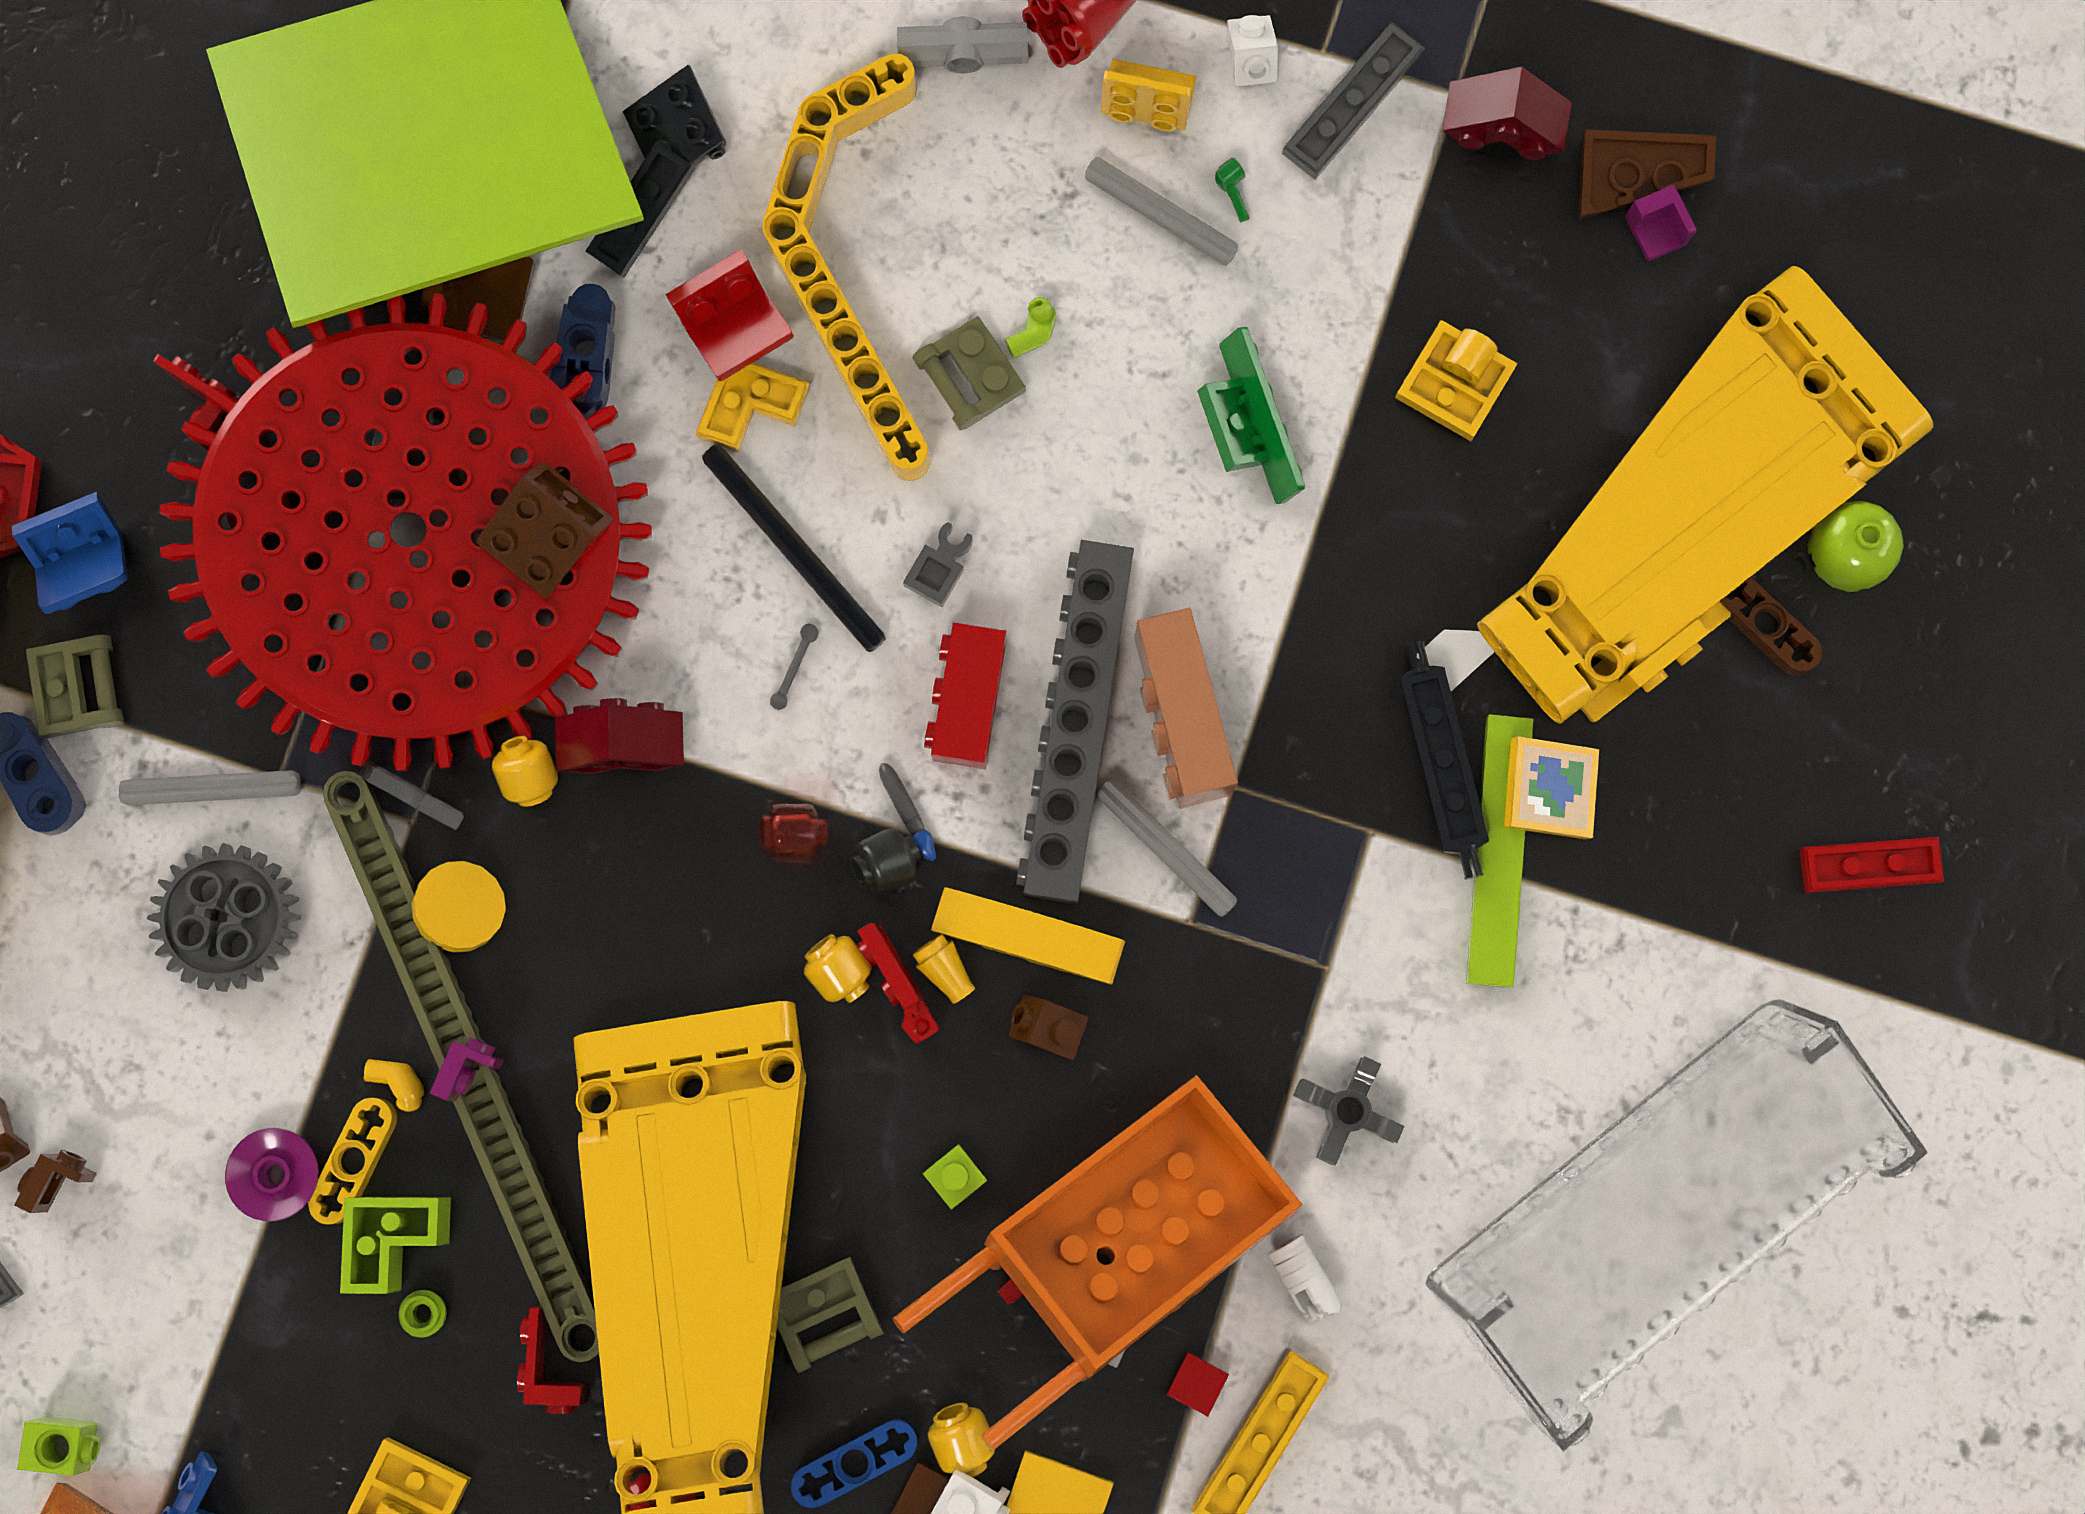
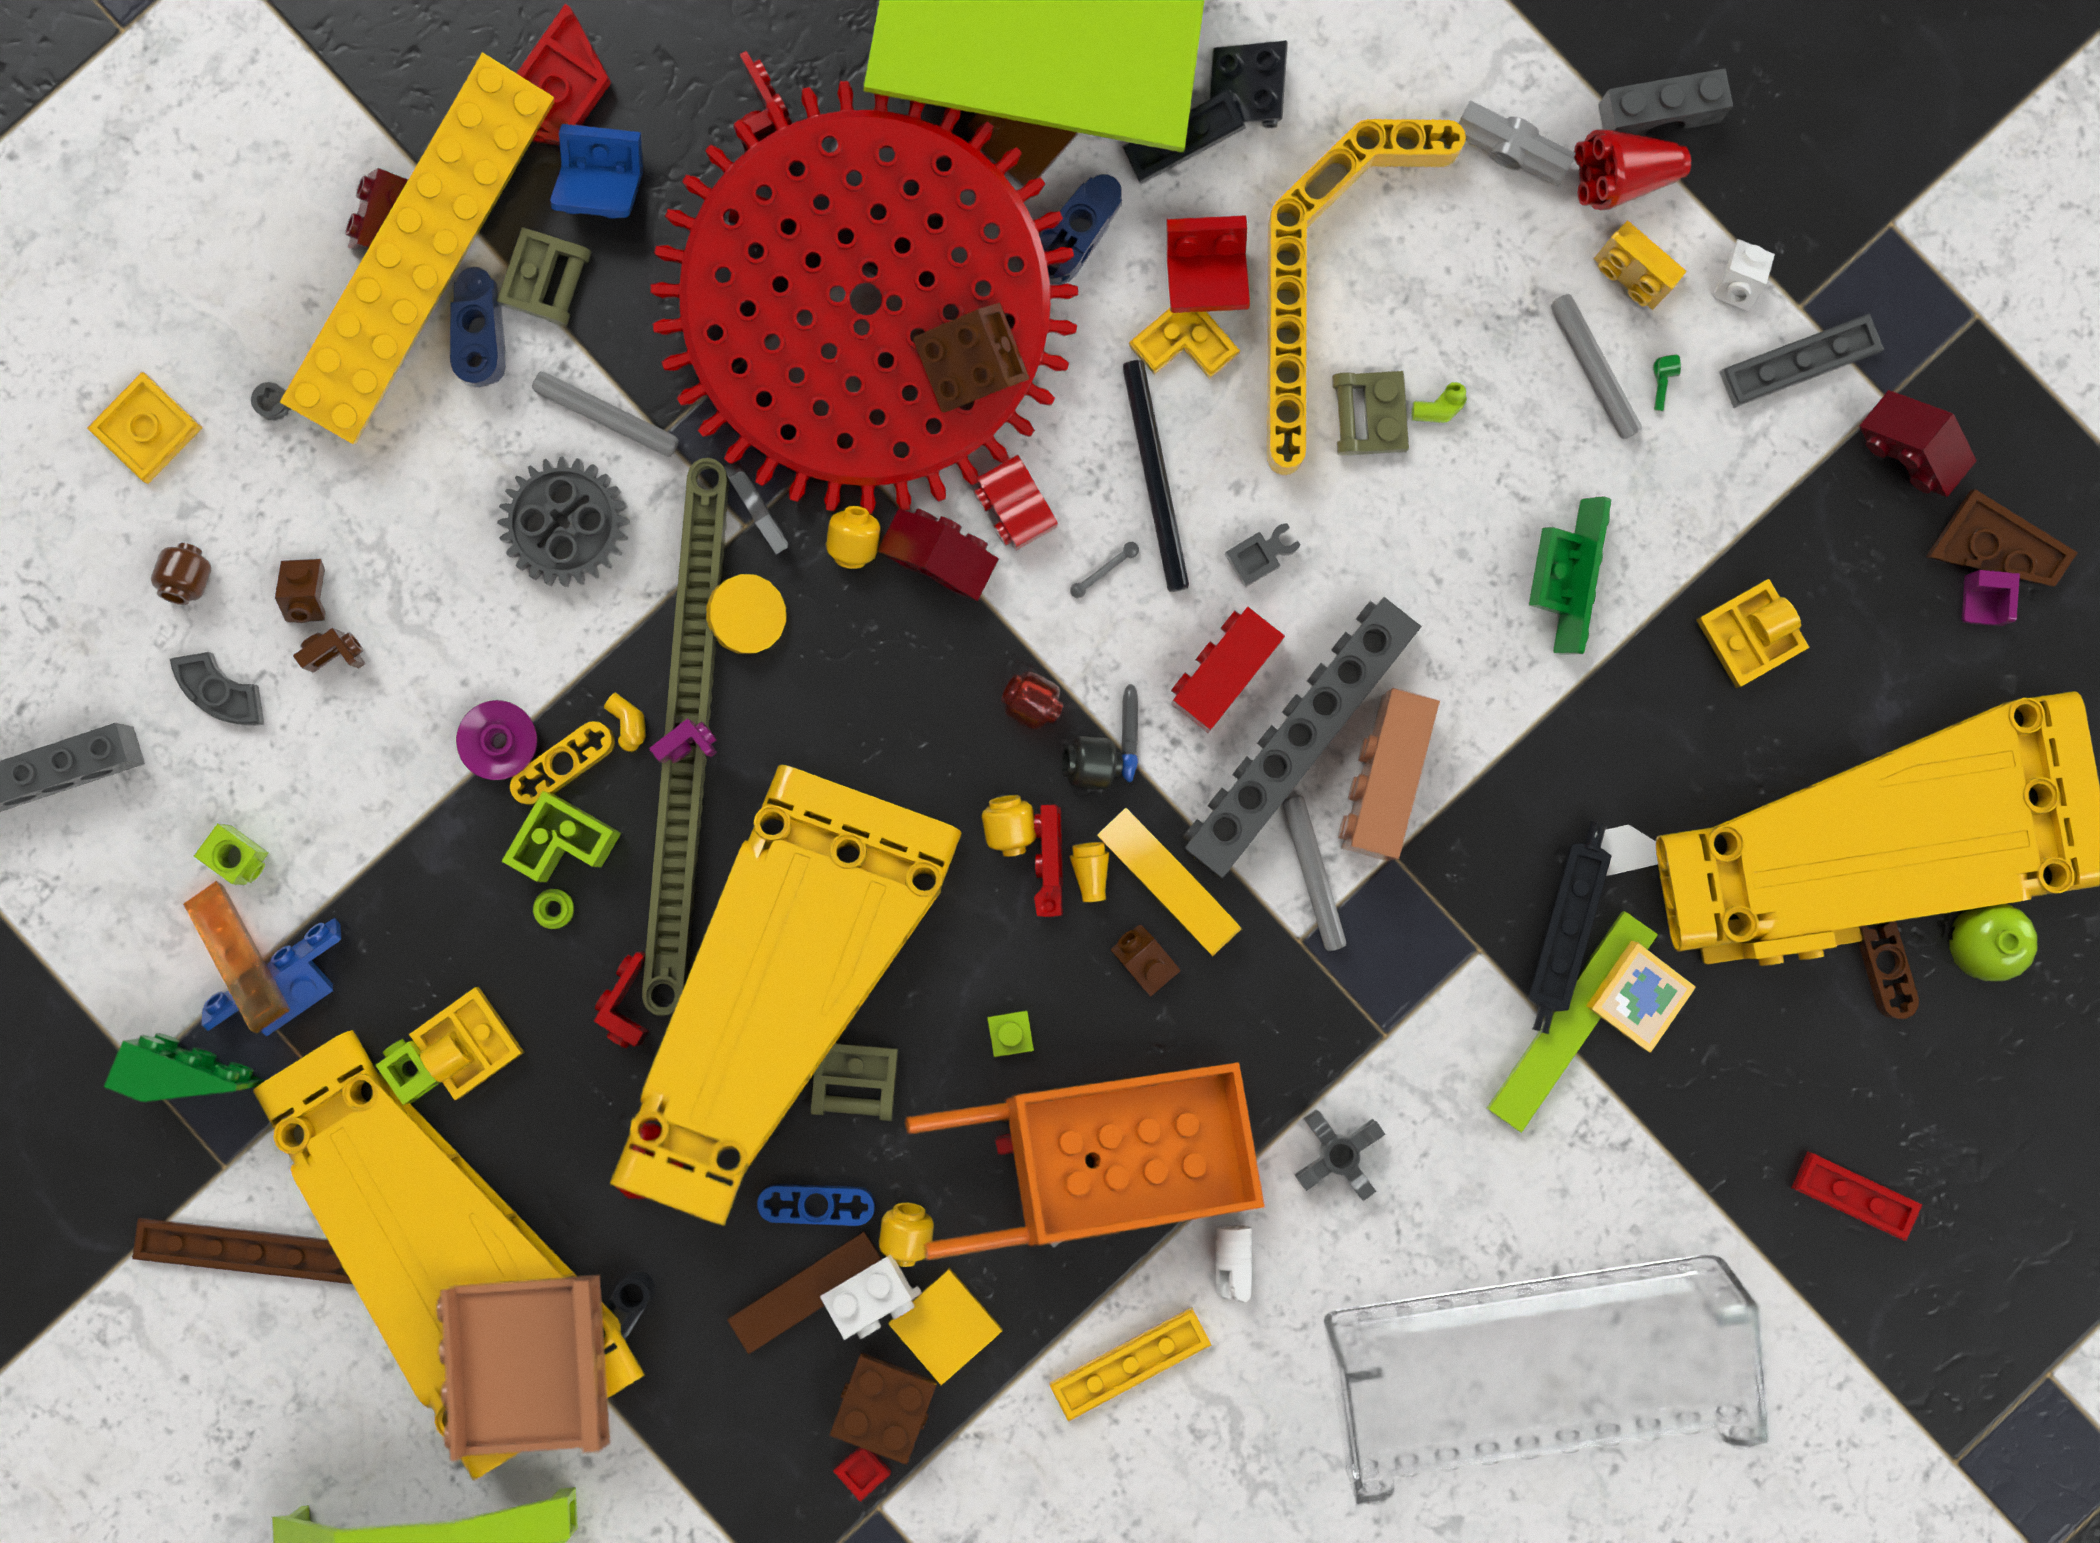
camera: 30 degrees right, 5 degrees up
red tile [1166,1351,1229,1417] -> none
none -> red brick [974,455,1058,551]

